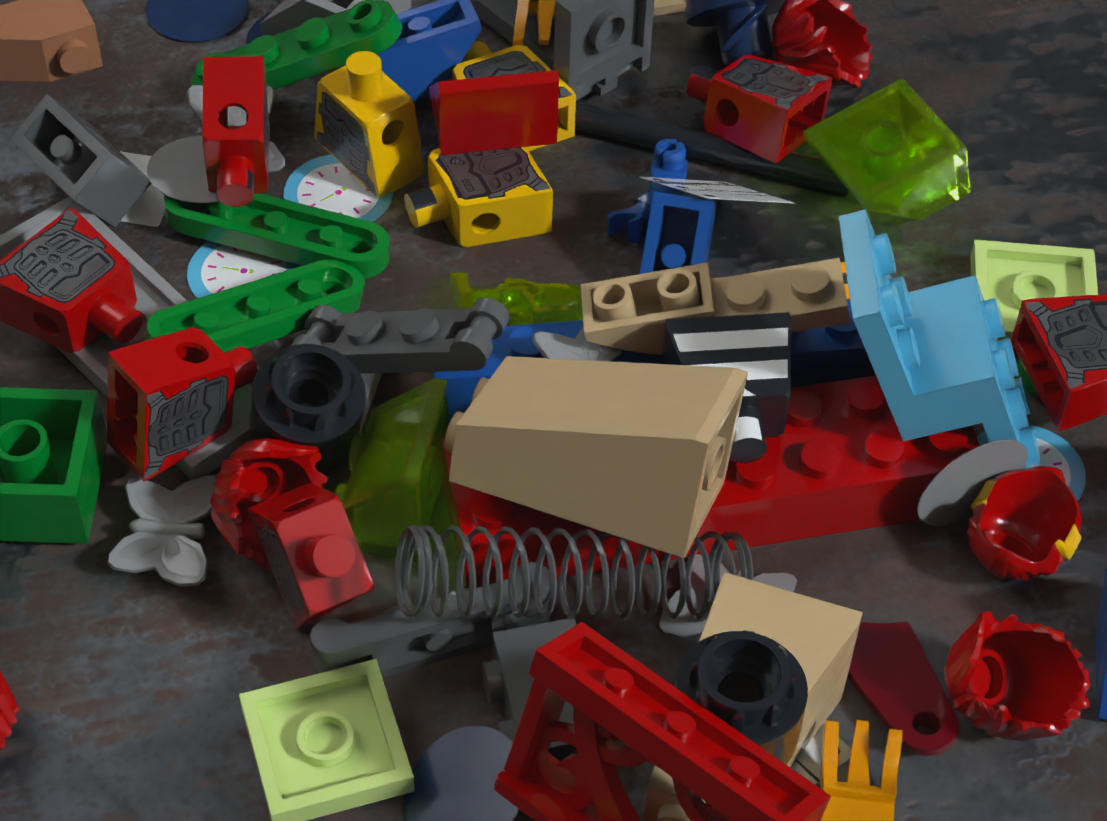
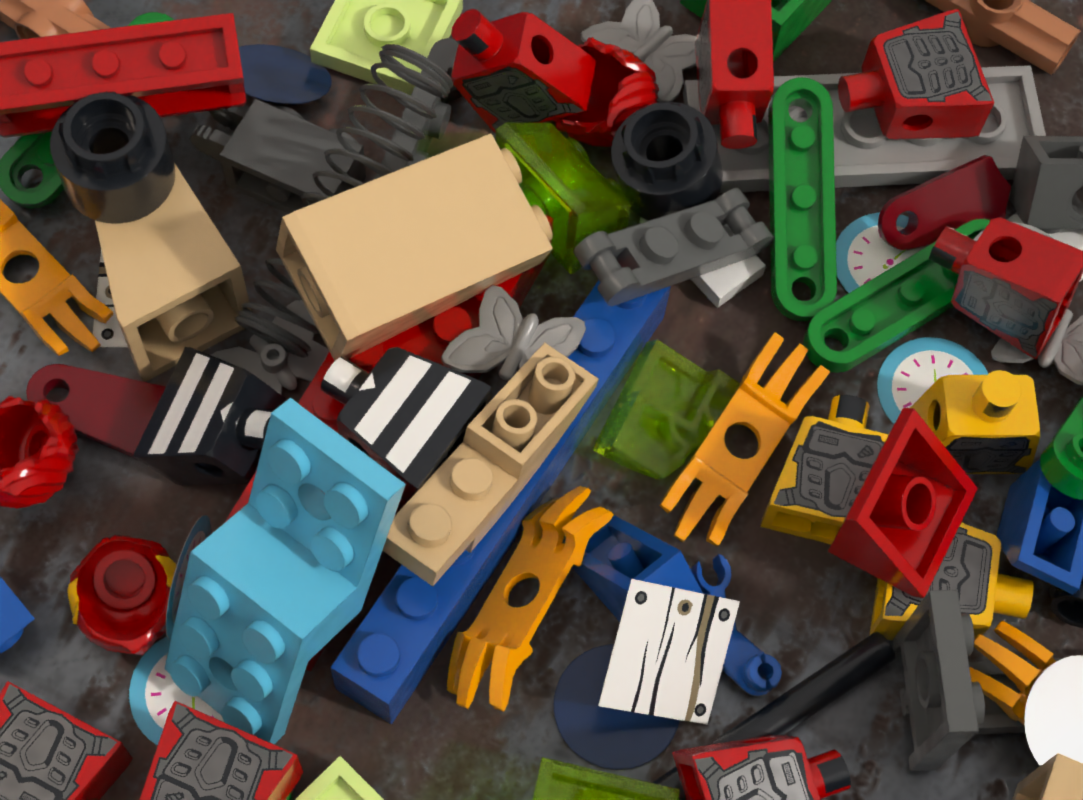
camera: 125 degrees right, 15 degrees up
none -> black torso [133,347,286,486]
none -> dark blue sticker [554,644,679,770]
none -> light orange piece [659,332,830,547]
none -> dark red piece [878,155,1011,250]

